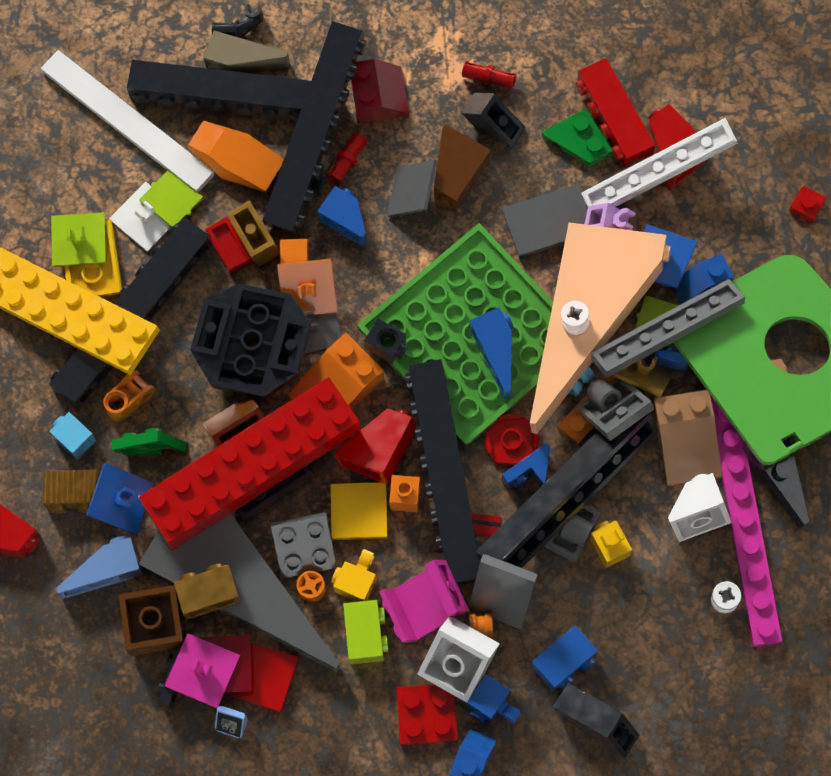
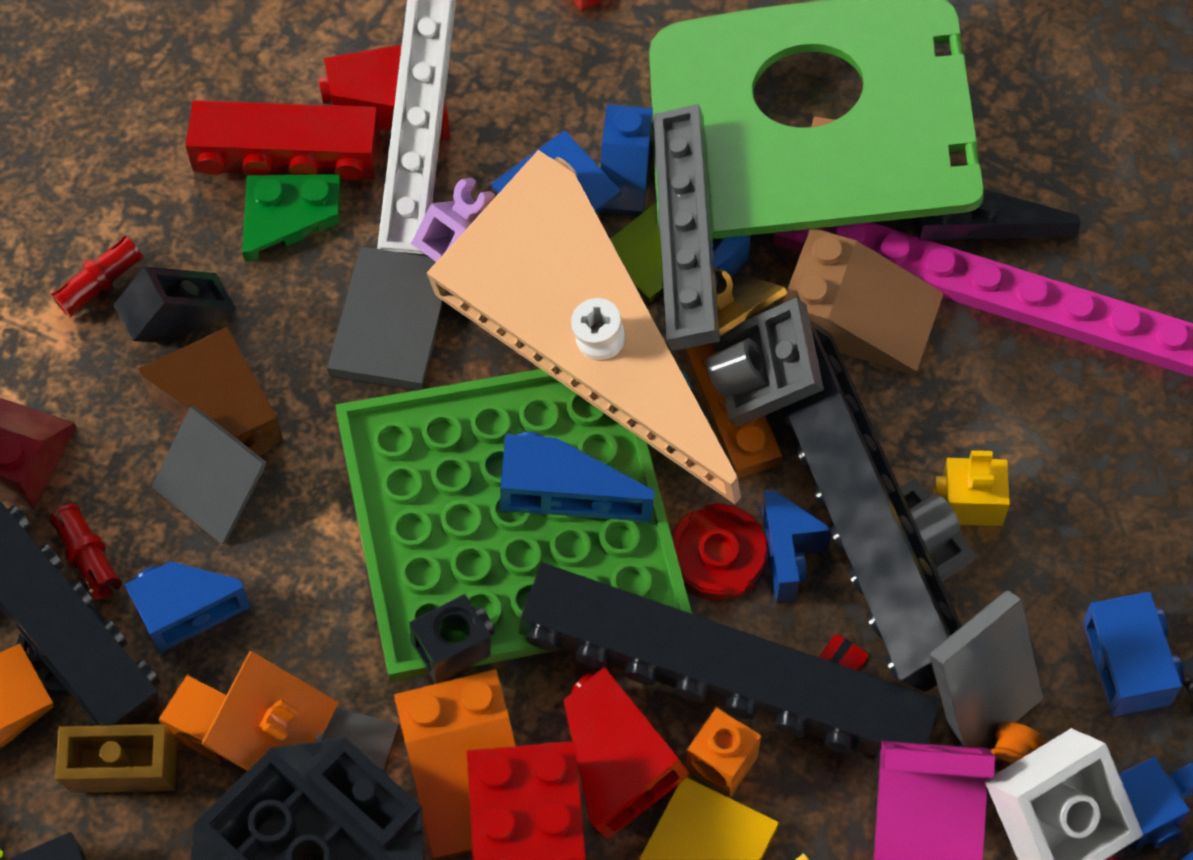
camera: 65 degrees left, 10 degrees down
red tile [205,216,254,275] -> none
white slope [668,473,732,542] -> none
white wheel [710,581,741,614] -> none

